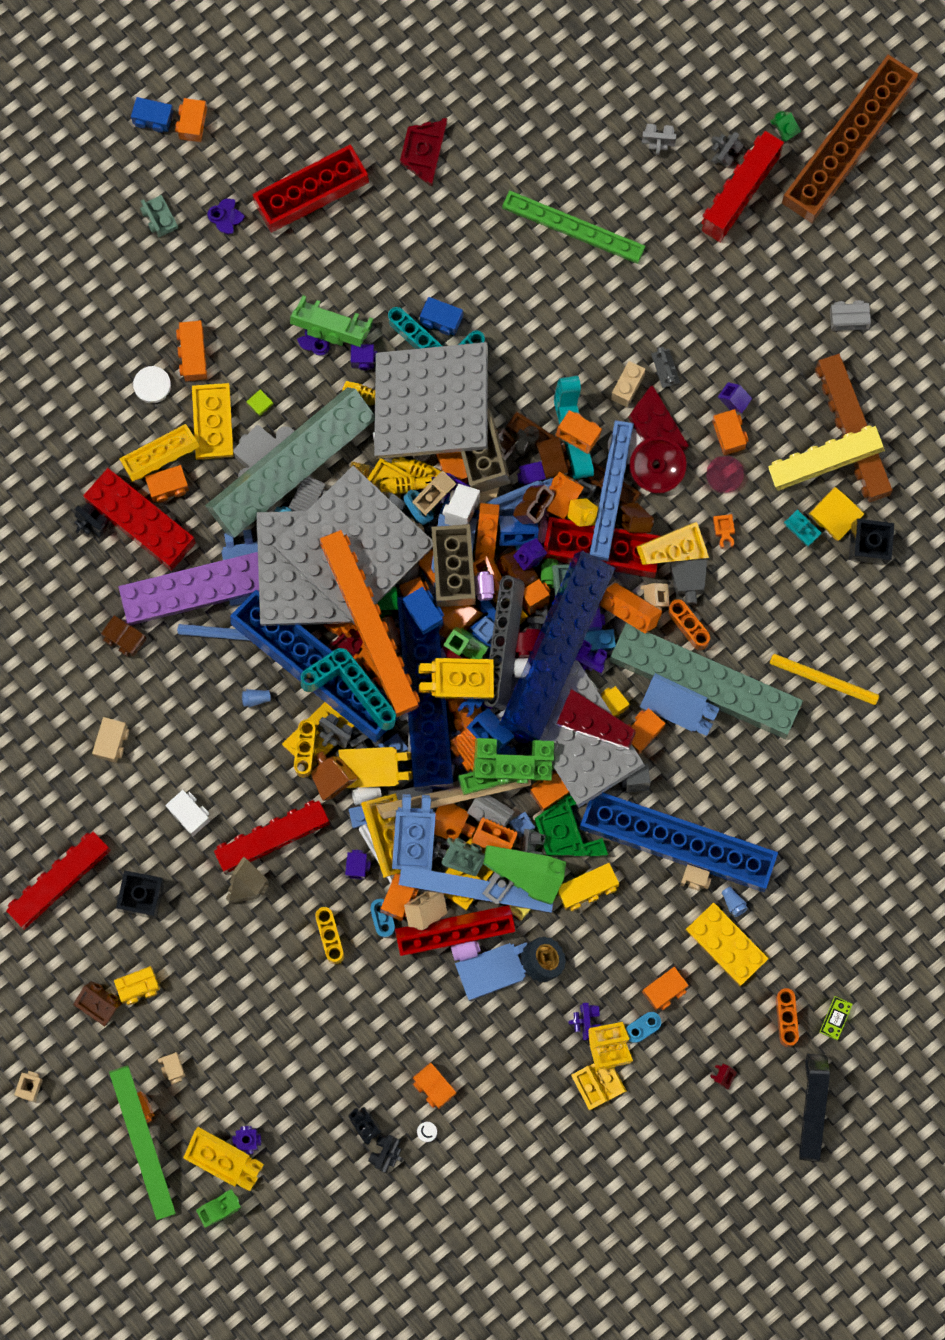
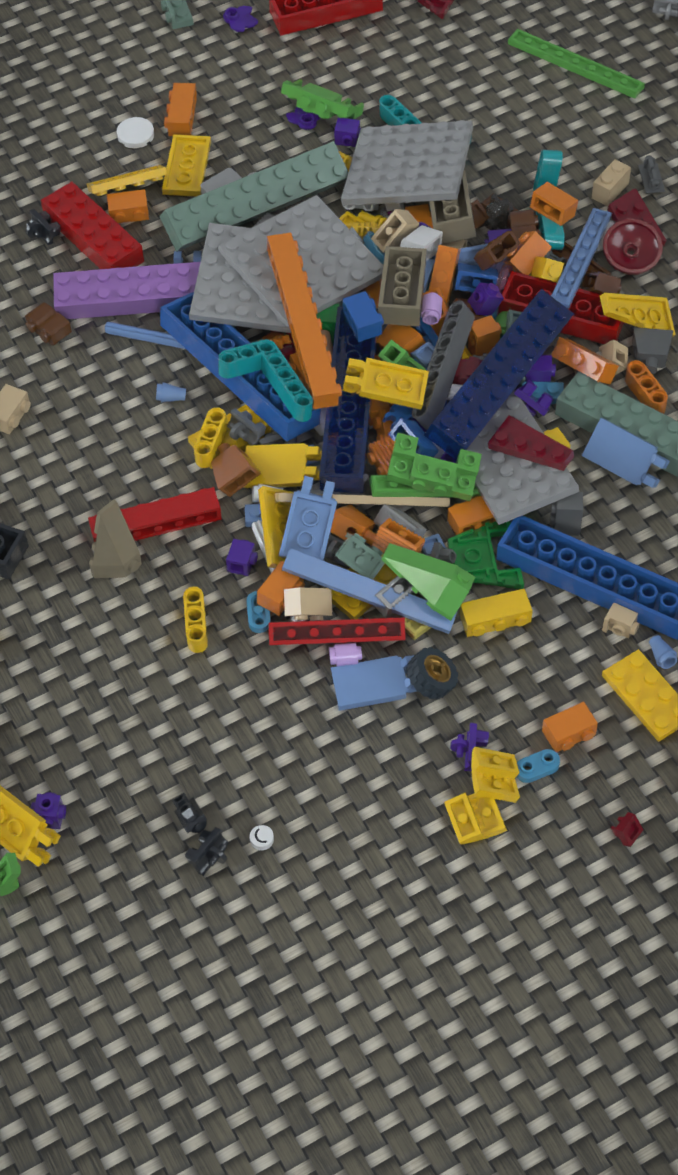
camera: 10 degrees right, 20 degrees down
white brick [165,790,210,836] -> none
lime tile [246,389,273,417] -> none
orange brick [413,1063,457,1109] -> none
blue brick [420,297,463,336] -> none
orange brick [628,708,666,755] -> none

